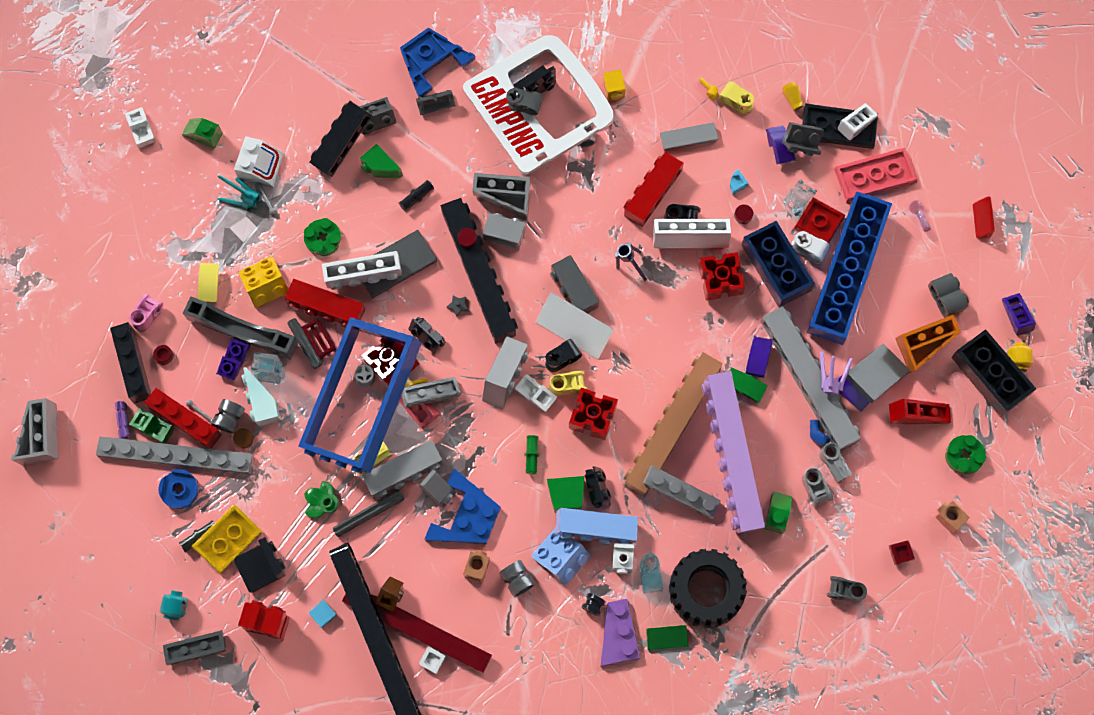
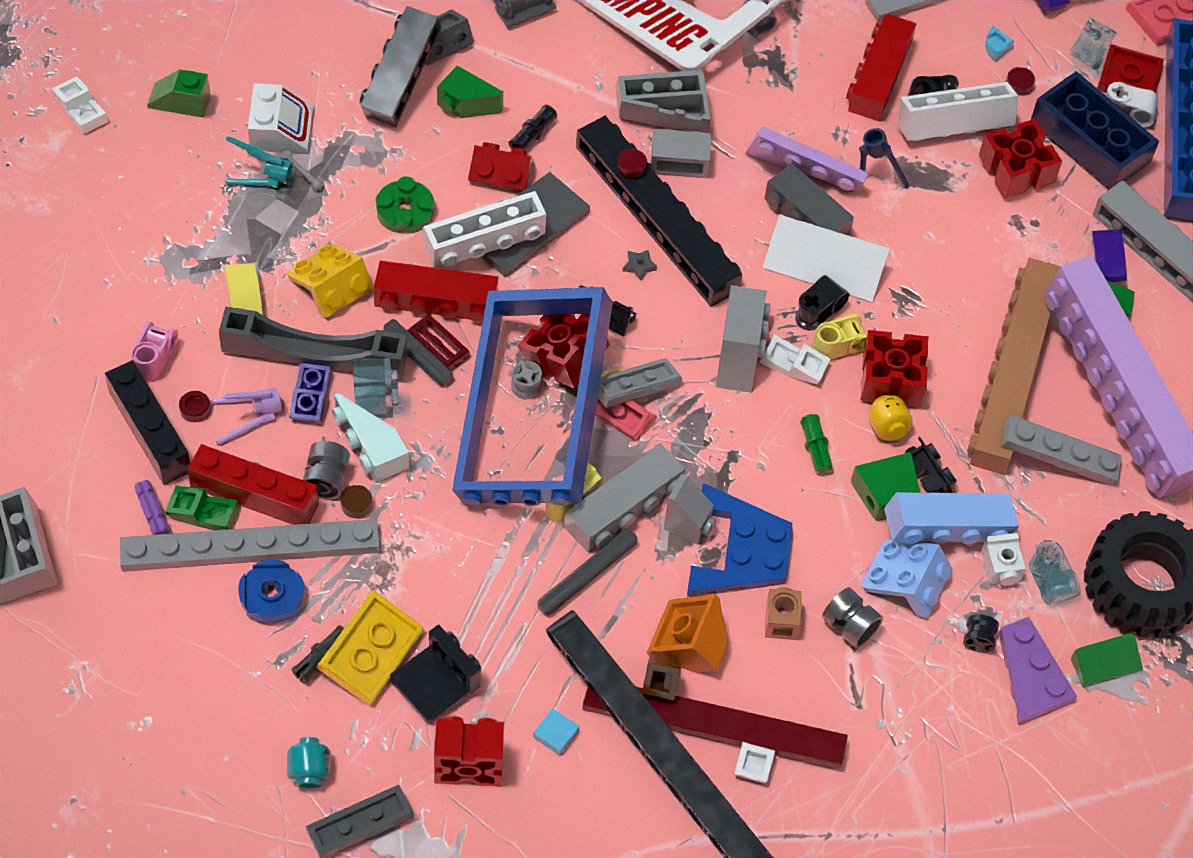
camera: 20 degrees left, 15 degrees down
green plate [304,481,339,518] -> none
none -> lavender plant [211,388,281,445]
none -> red bracket [468,142,534,191]
none -> orange slope [646,594,728,672]
none -> lavender wing [744,126,868,191]
none -> yellow head [868,395,913,441]

